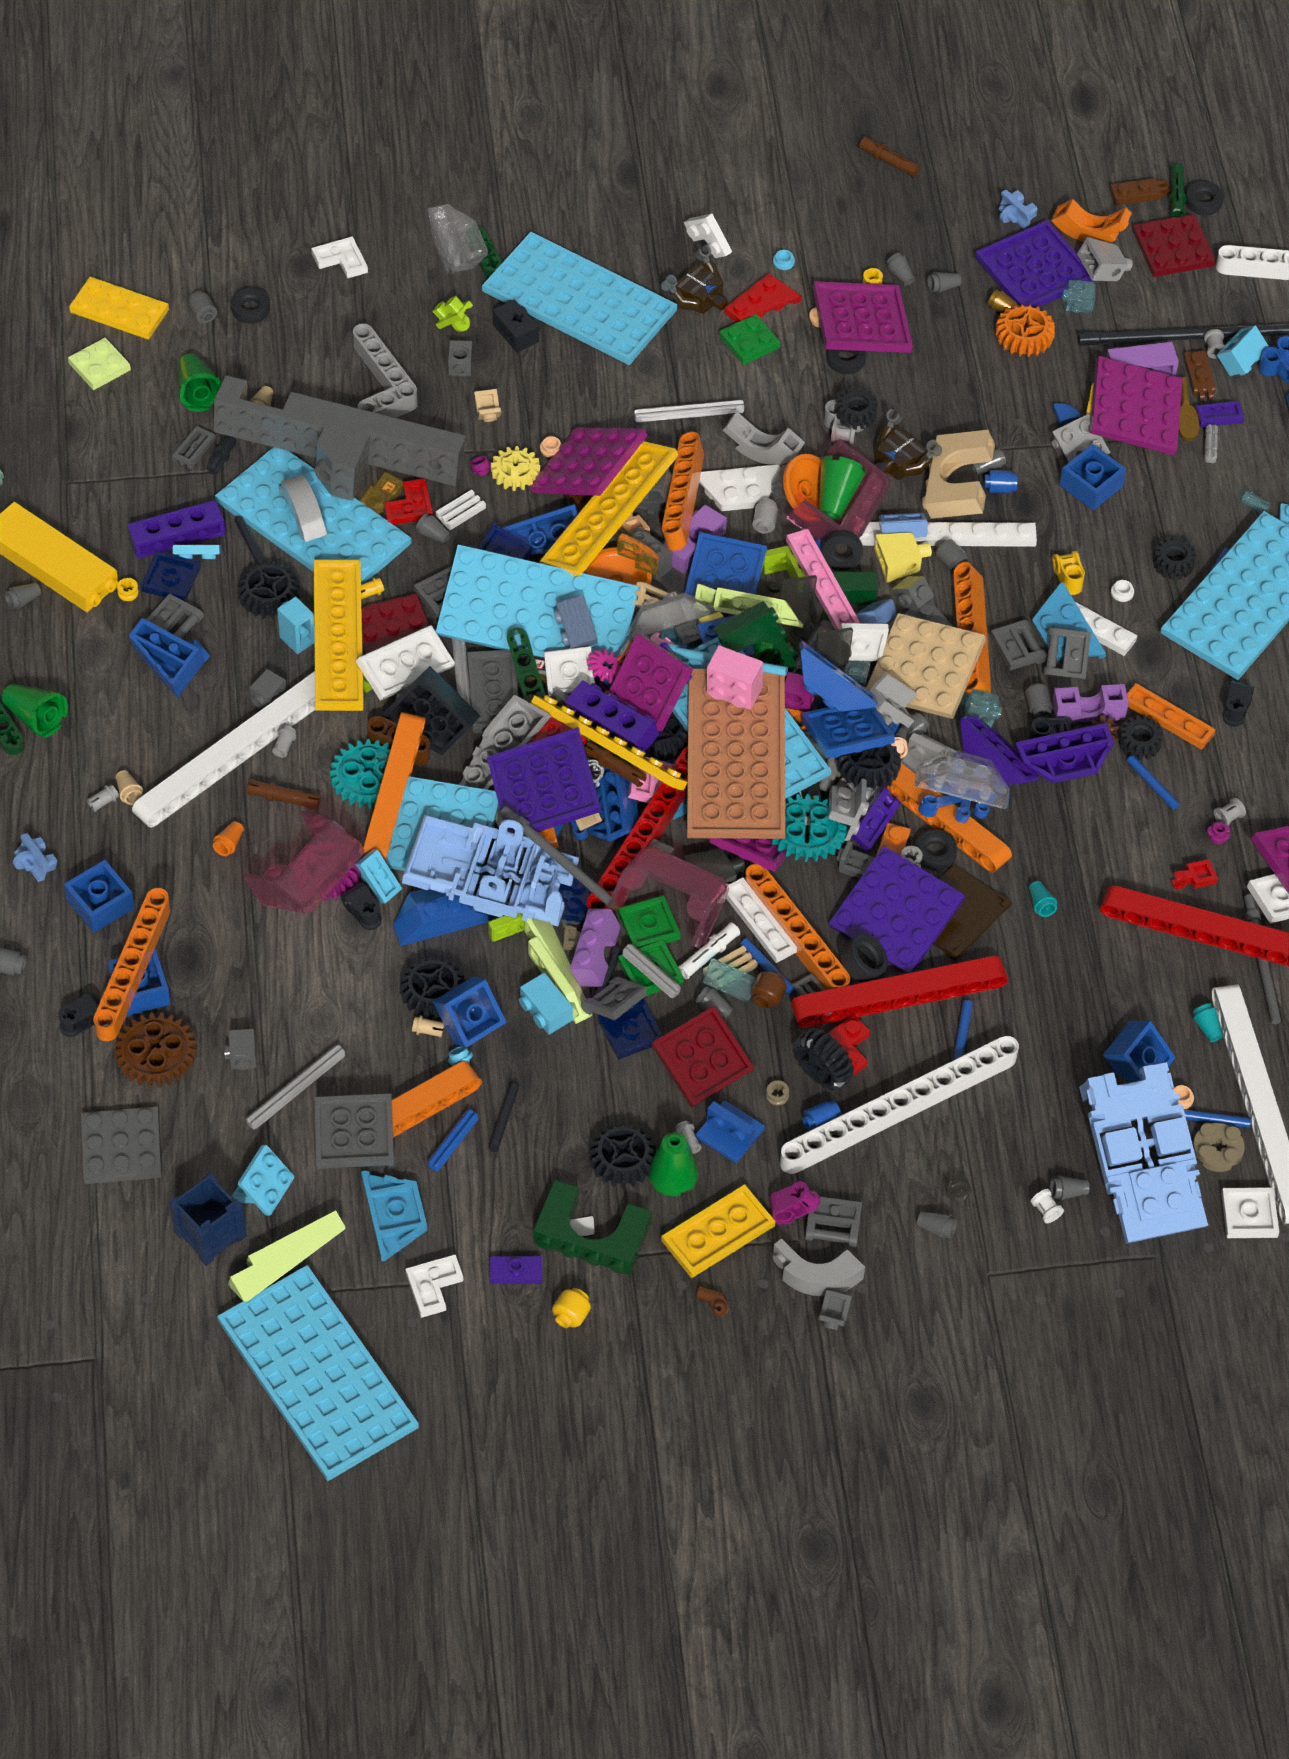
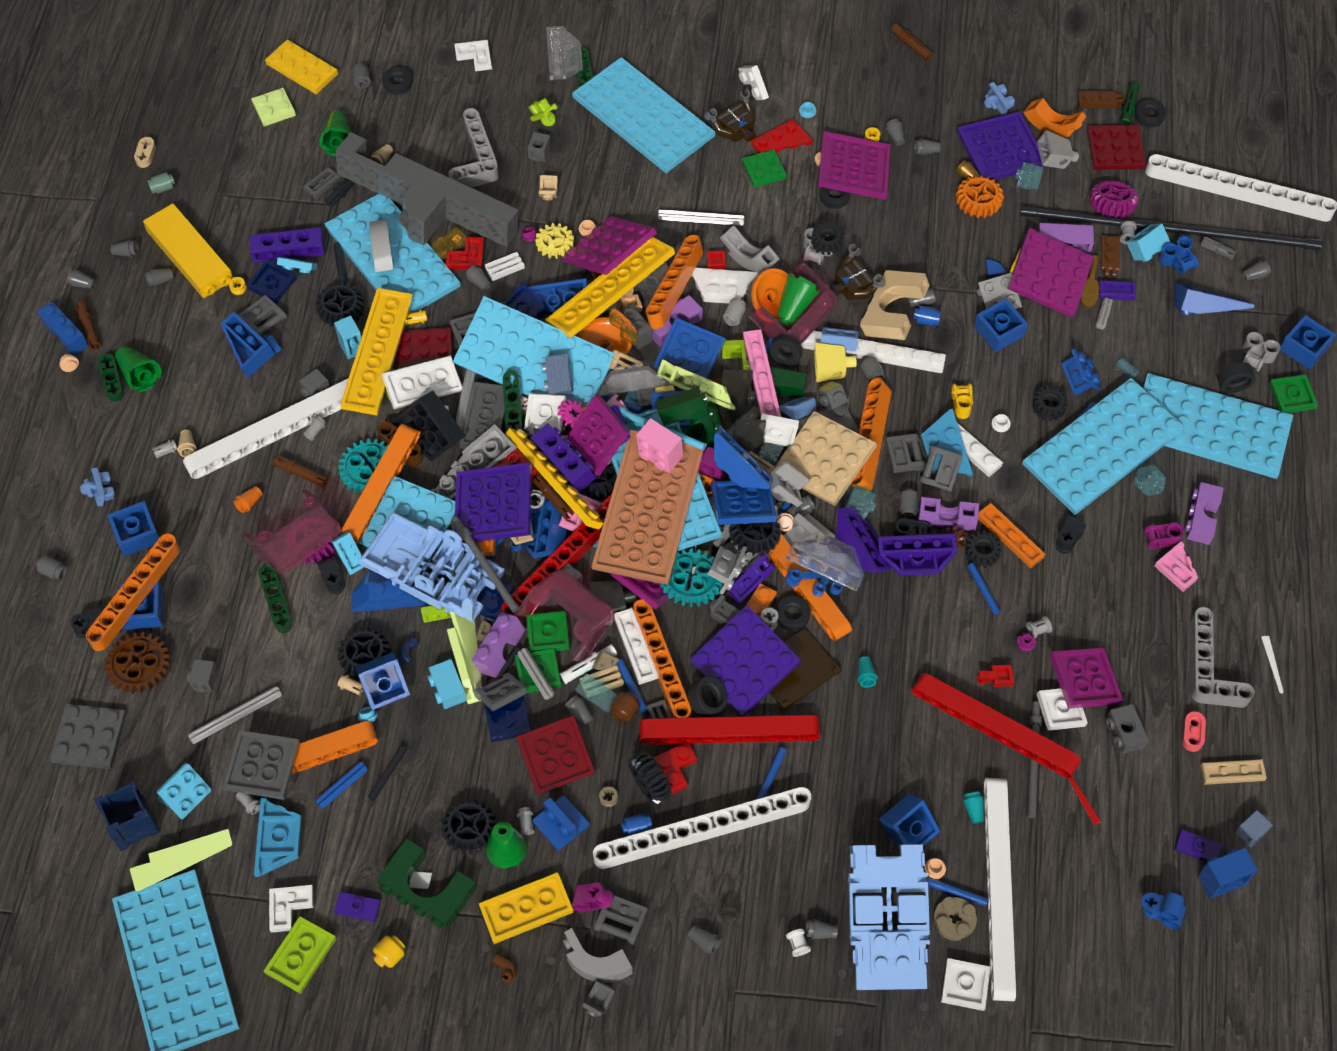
camera: 15 degrees right, 5 degrees up
black brick [492,299,540,353] -> none
none -> light grey pin [236,792,260,815]
none -> dark green beam [258,564,293,633]
none -> lime plate [264,916,337,994]
none -> dark blue arm [398,636,419,665]
none -> dark tan tile [592,650,619,670]
none -> red plate [707,251,726,269]
none -> blue bracket [1061,348,1101,396]
none -> magenta gear [1090,180,1138,218]

